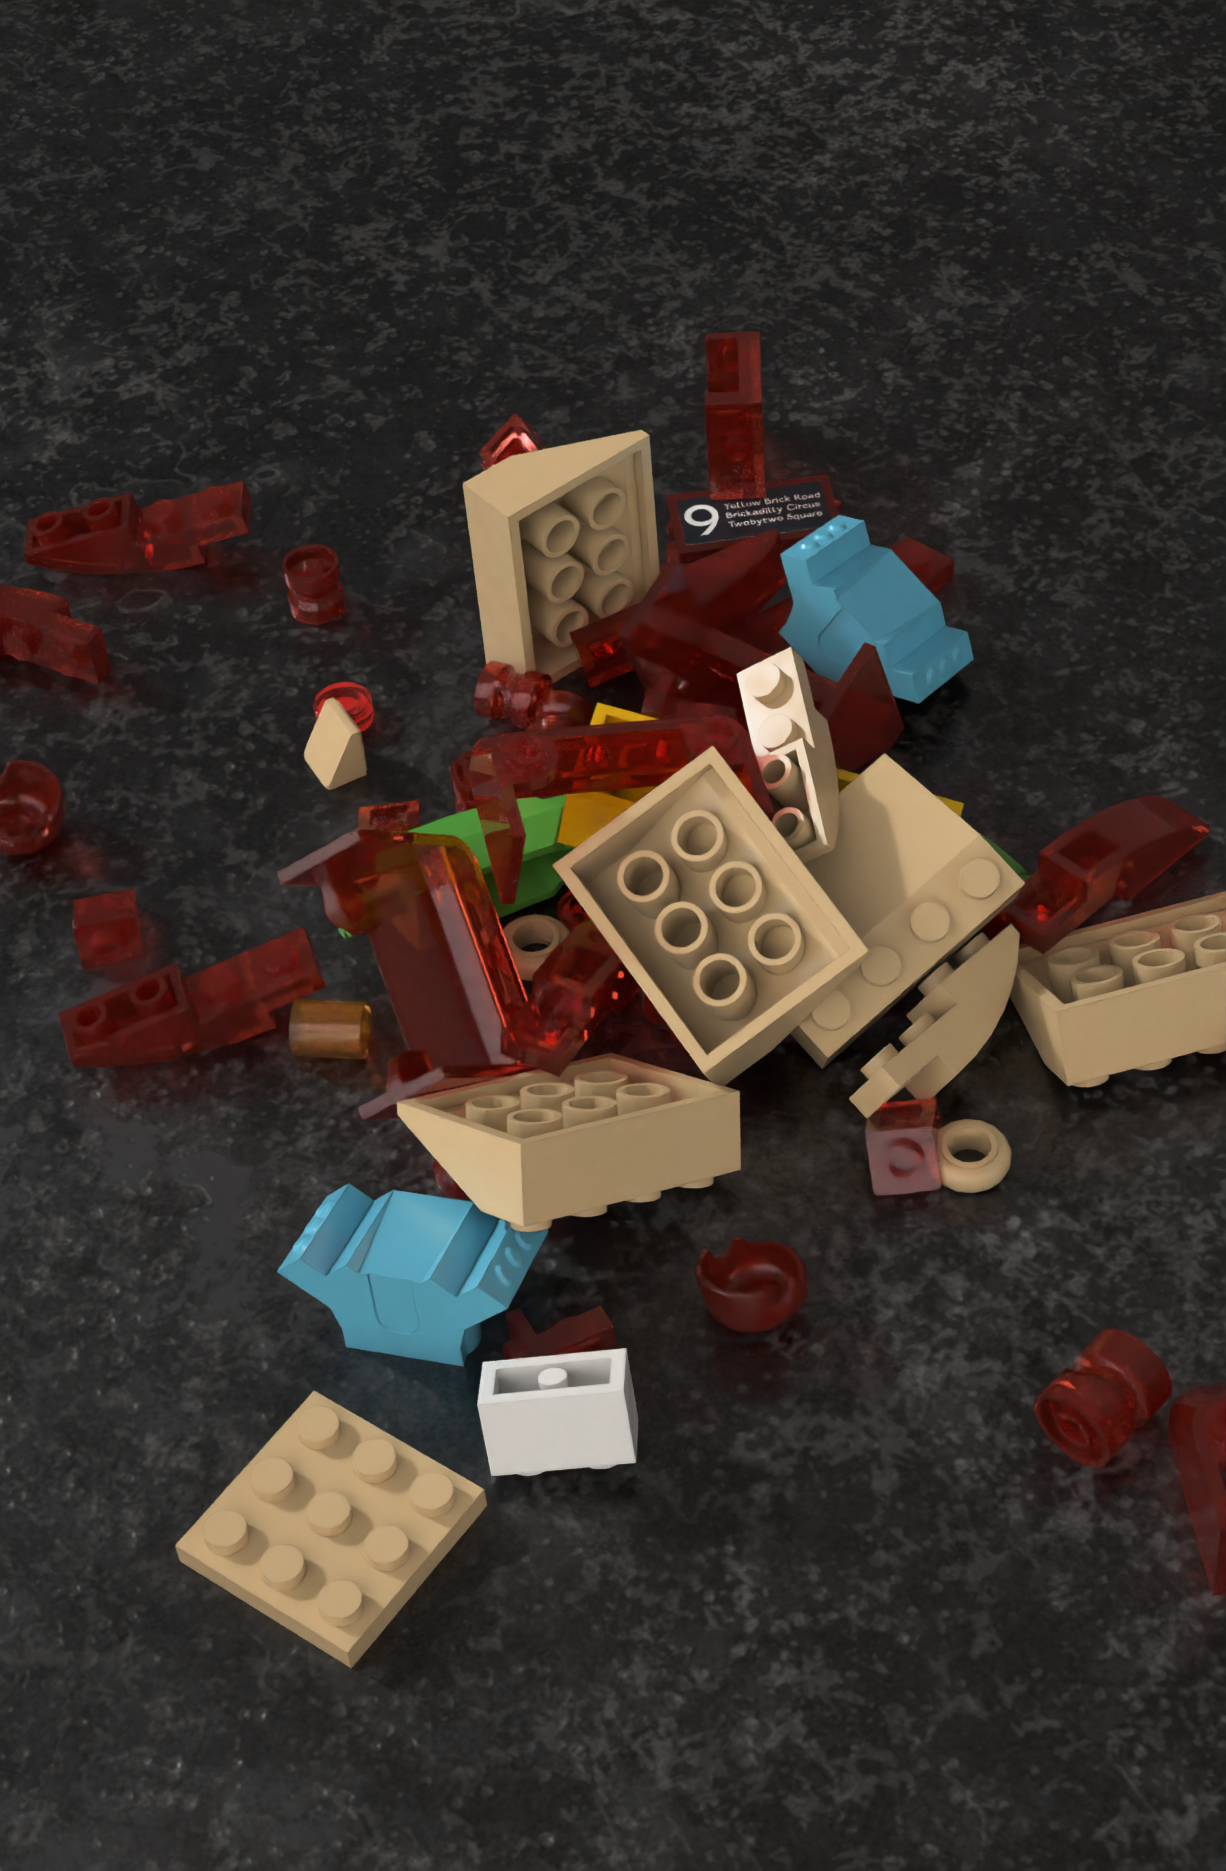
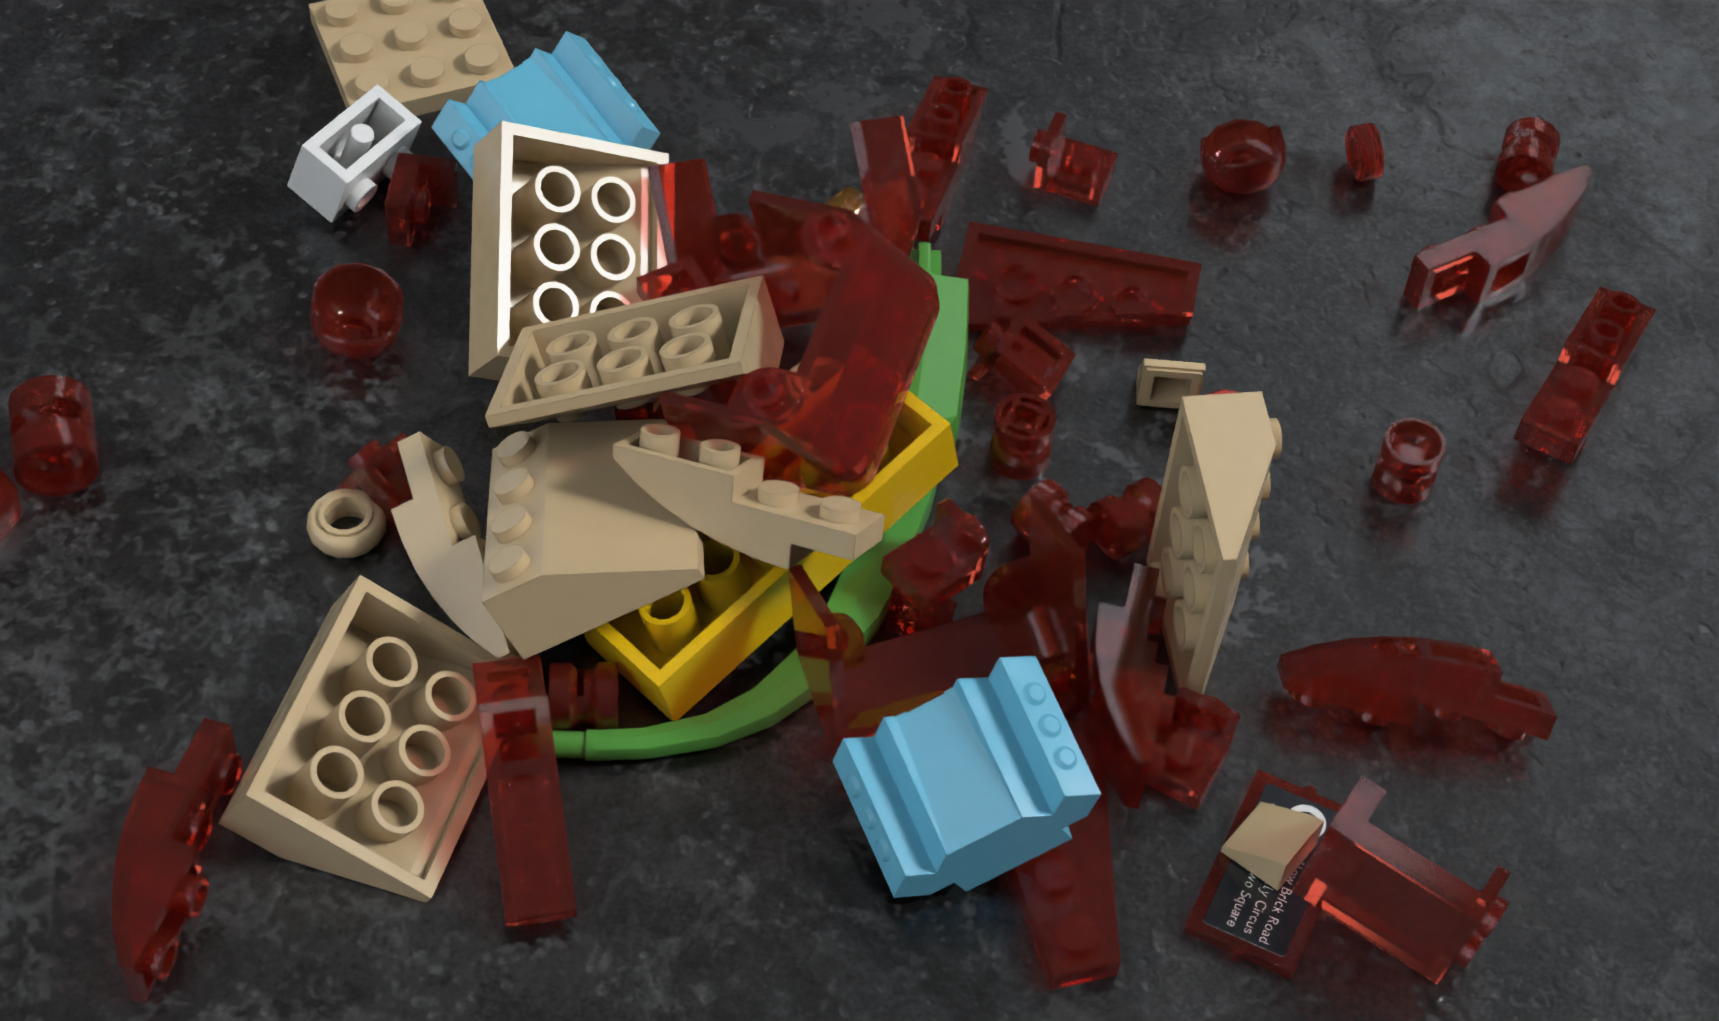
camera: 115 degrees right, 5 degrees up
none -> clear red wing [957,221,1202,330]
none -> tan slope [1221,802,1324,891]

